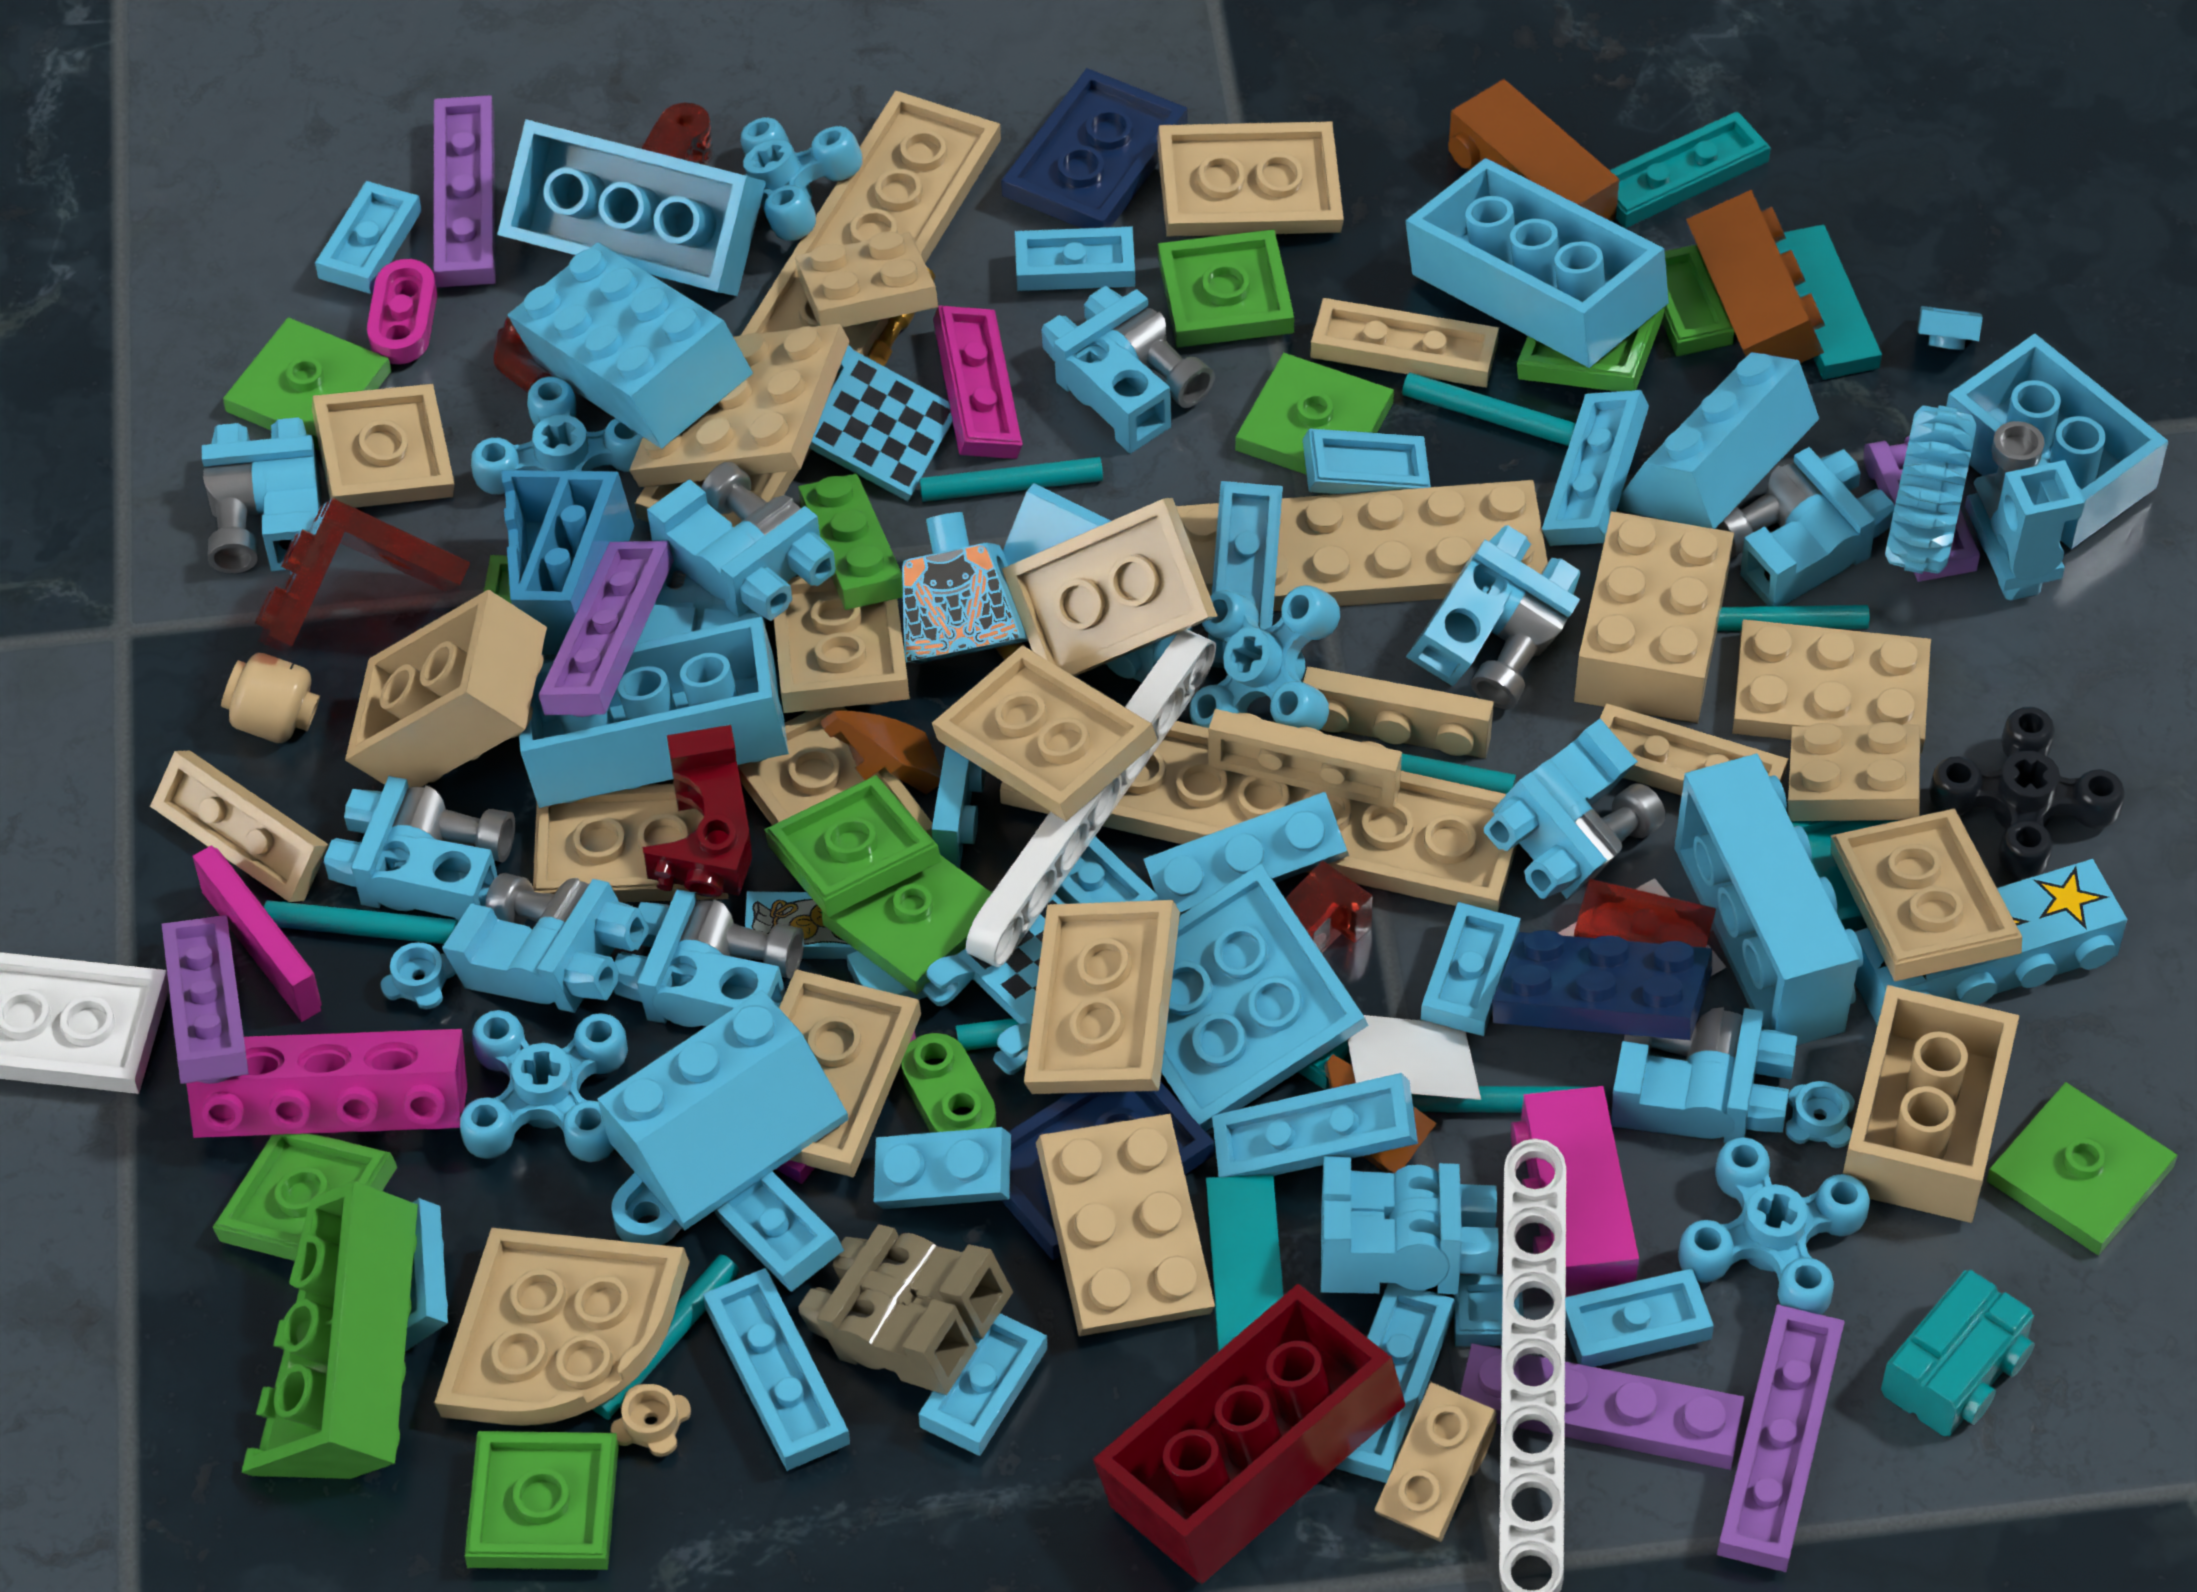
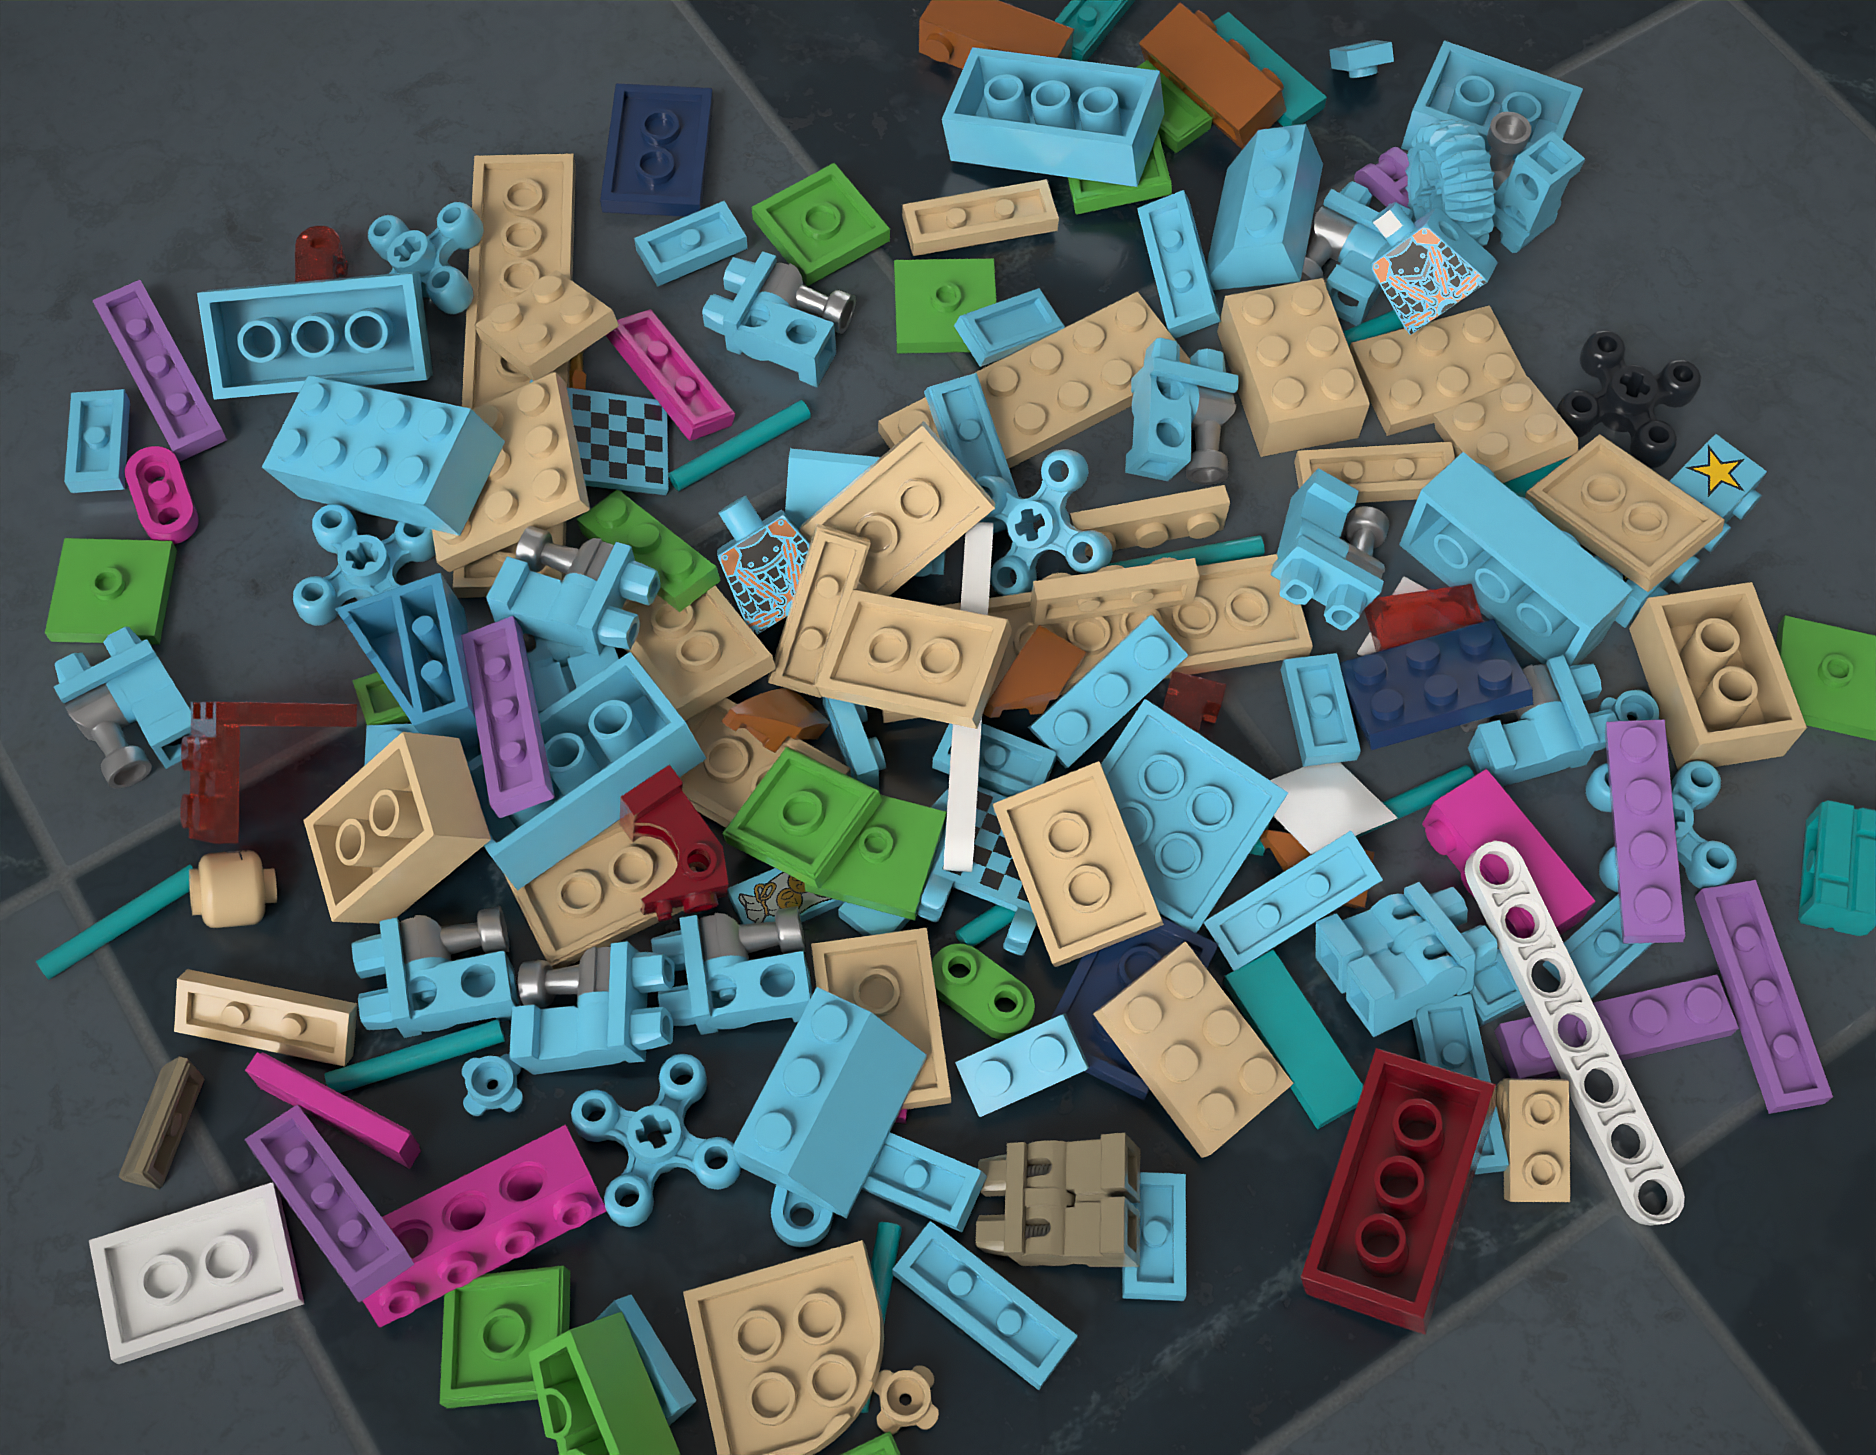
camera: 30 degrees left, 10 degrees up
tan plate [312,384,454,510] -> none
clear red arm [493,317,551,393] -> none
tan plate [1157,122,1344,237] -> none
teal piece [1402,372,1576,446] -> none
none -> teal bar [36,864,193,980]
none -> dark tan slope [119,1057,205,1190]
none -> tan tile [768,524,871,698]
none -> dark orange slope [983,625,1087,718]
none -> torso [1371,202,1498,335]
none -> medium lavender plate [1605,719,1685,944]

